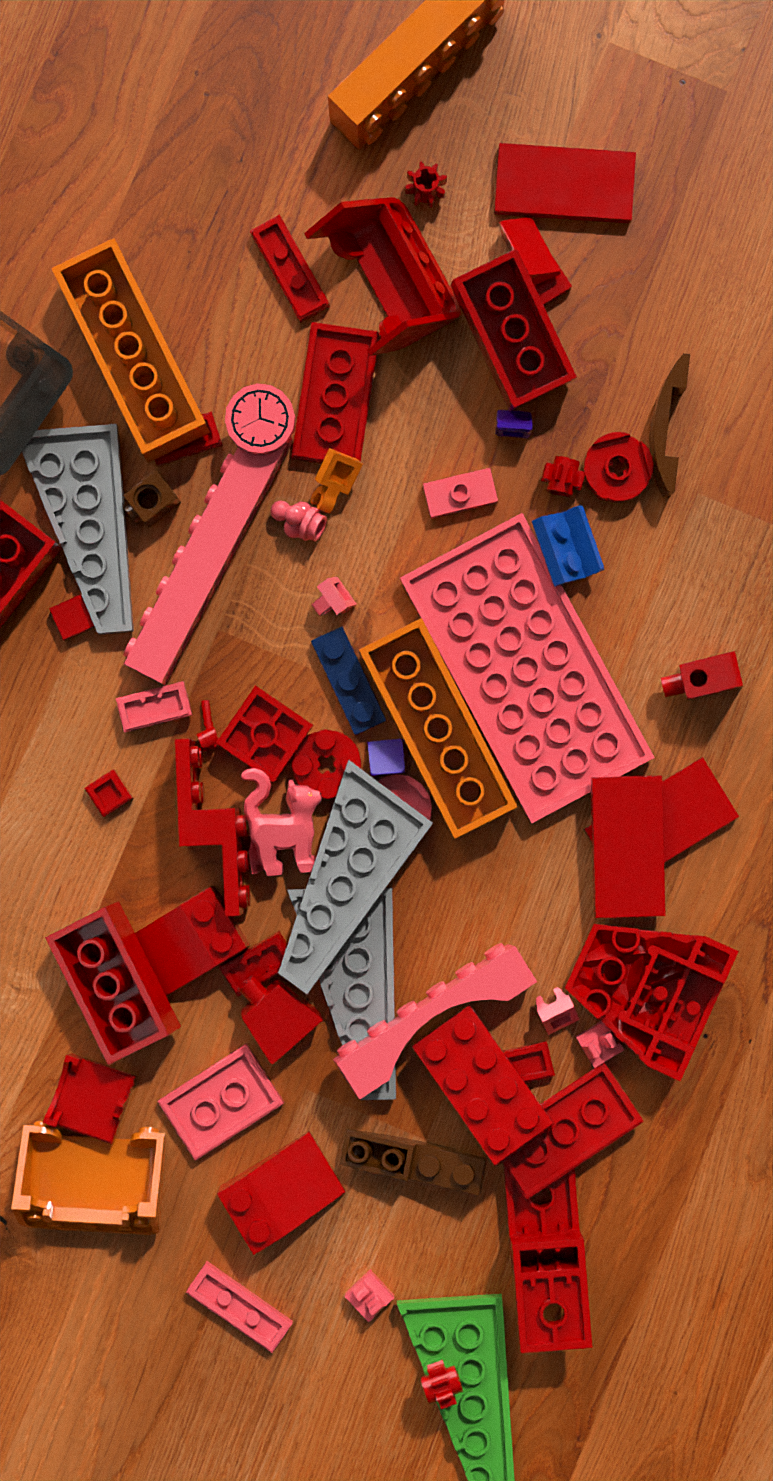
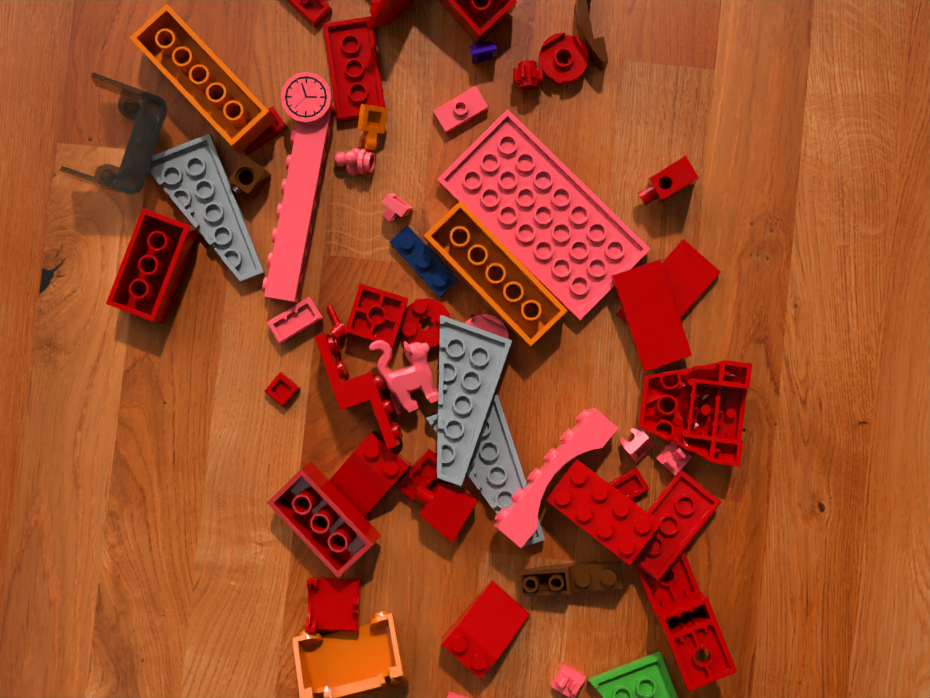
camera: 10 degrees left, 0 degrees up
red tile [49,594,95,641] -> none
coral tile [158,1043,284,1160] -> none
dark purple slope [368,739,406,776] -> none
blue bracket [532,505,604,587] -> none

